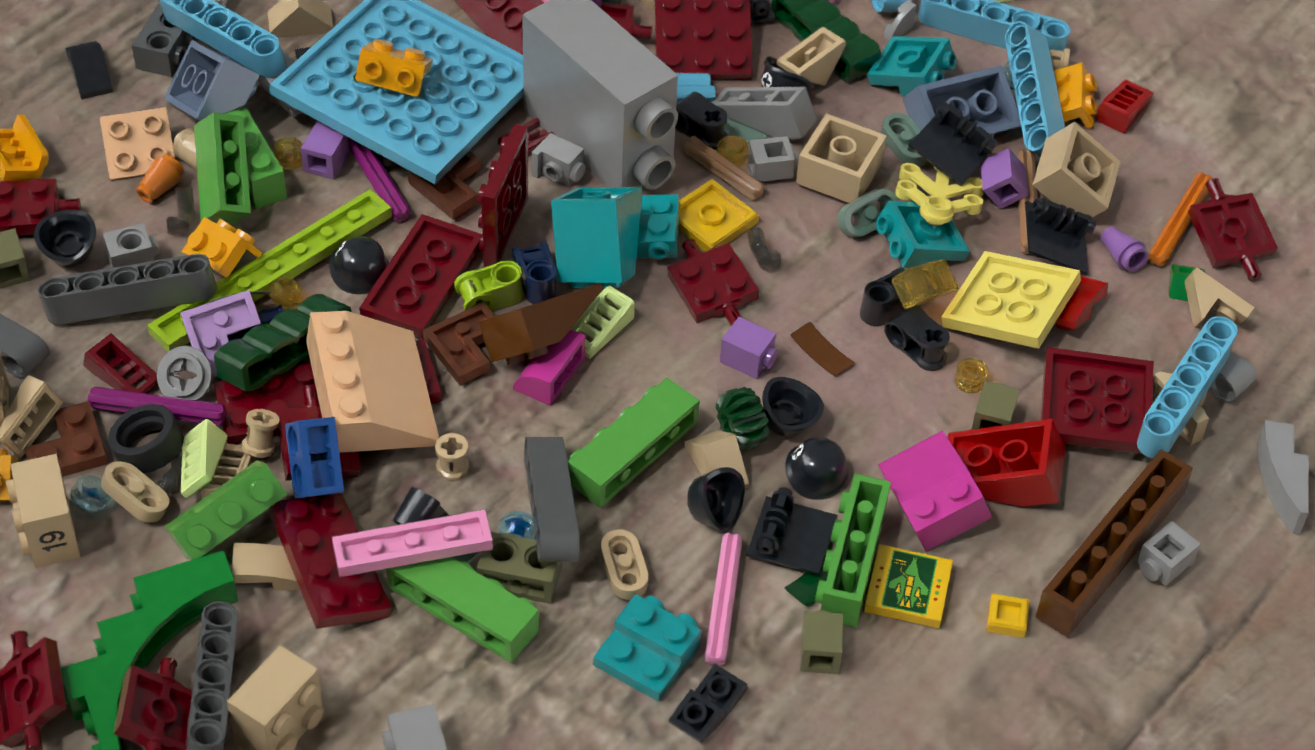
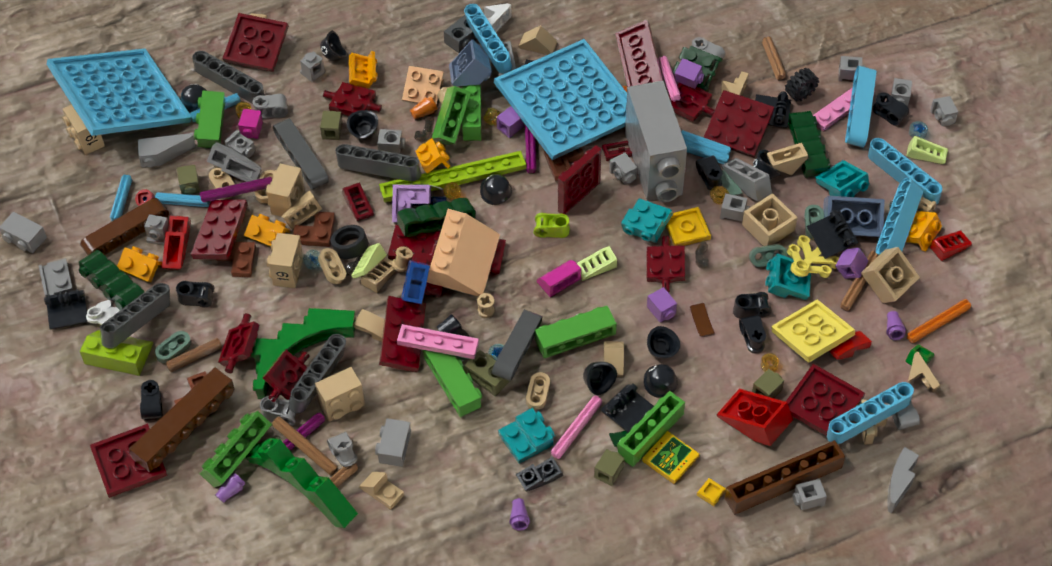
camera: 30 degrees right, 5 degrees up
black slope [65,41,113,100] -> none
magenta axle [87,387,227,426] -> none
light grey gear [157,346,214,401] -> none
bright green brick [164,461,287,560] -> none
light orange bracket [355,39,433,97] -> none
dark red plate [359,214,482,339] -> none
copper plate [423,302,495,386] -> none
reddish brown slope [479,283,602,365] -> none
dark blue piece [511,241,557,304] -> none
teal slope [551,187,642,288] -> none
medium nougat axle [684,136,764,201] -> none
dark green gear [716,387,769,450] -> none
dark pink slope [878,431,992,552] -> none
light grey tile [883,0,917,40] -> none
clear yellow slope [892,259,959,309] -> none
black hinge [1025,198,1096,274] -> none
dark red plate [1188,178,1278,281] -> none

